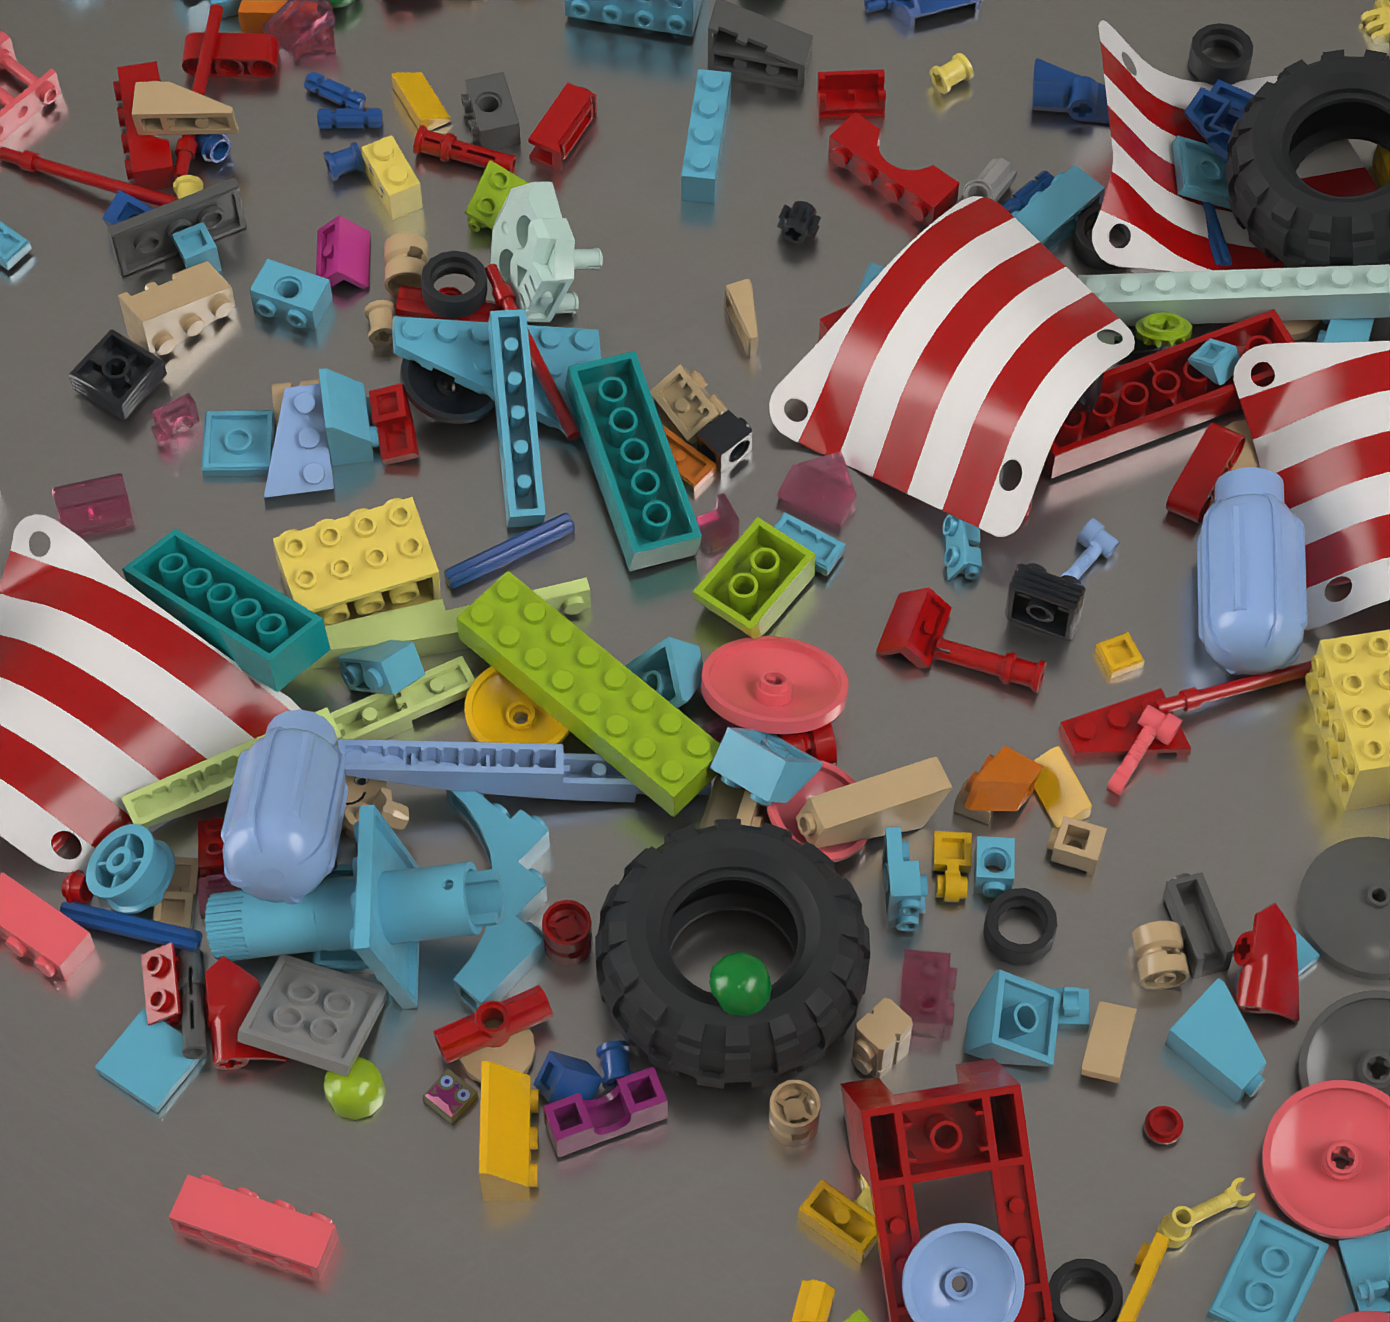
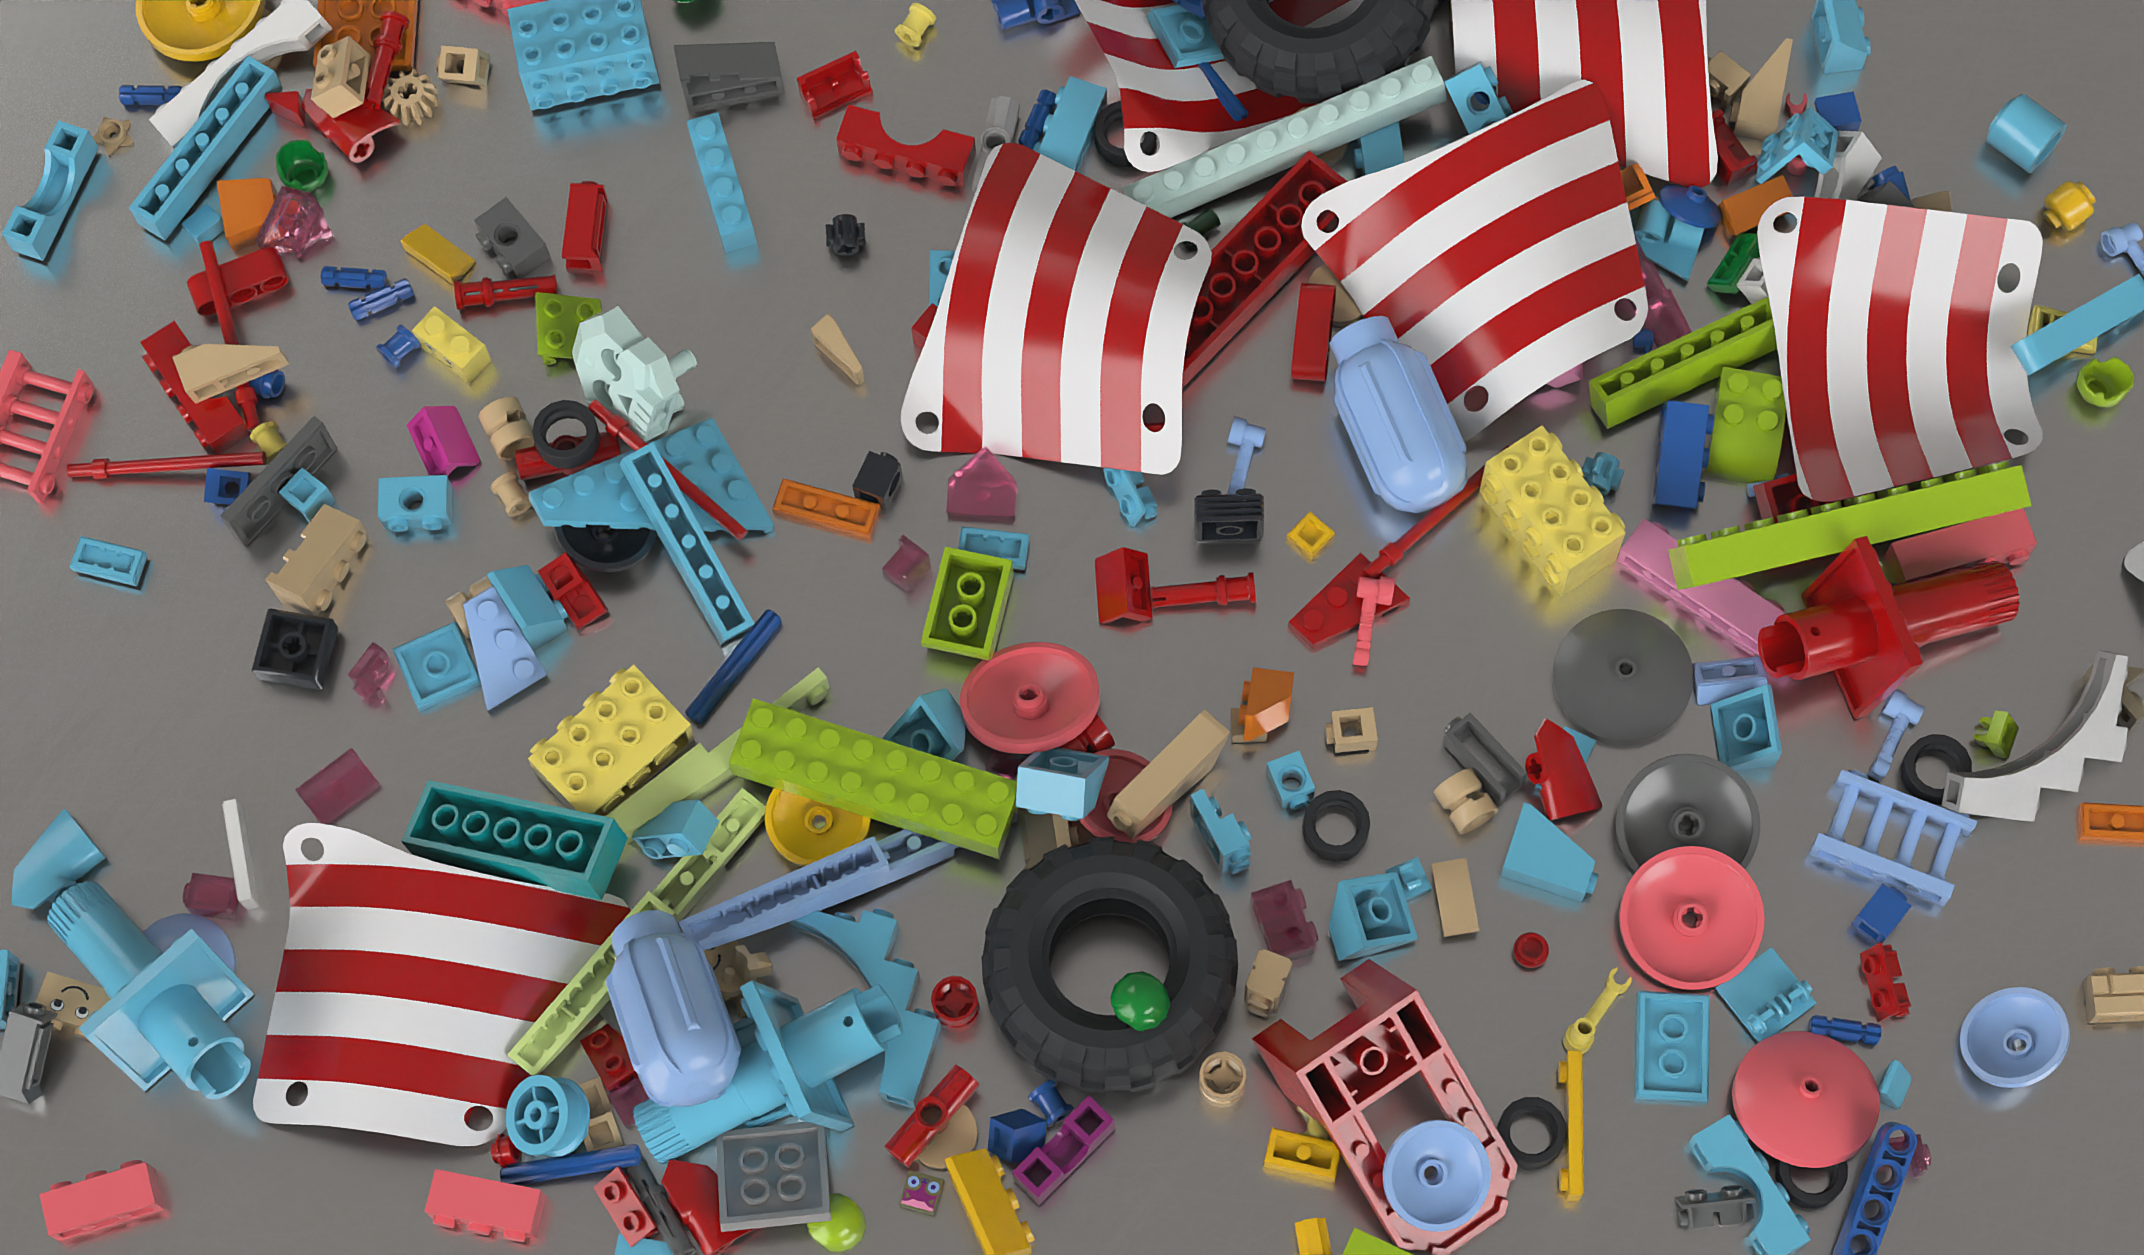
camera: 20 degrees left, 10 degrees up
teal brick [565,351,702,572] -> none
tan bracket [650,364,728,445] -> none
yellow plate [933,831,972,903] -> none
yellow slope [1034,746,1092,829] -> none
lime gear [1136,312,1192,348] -> none
medium azure slope [1188,338,1240,385] -> none

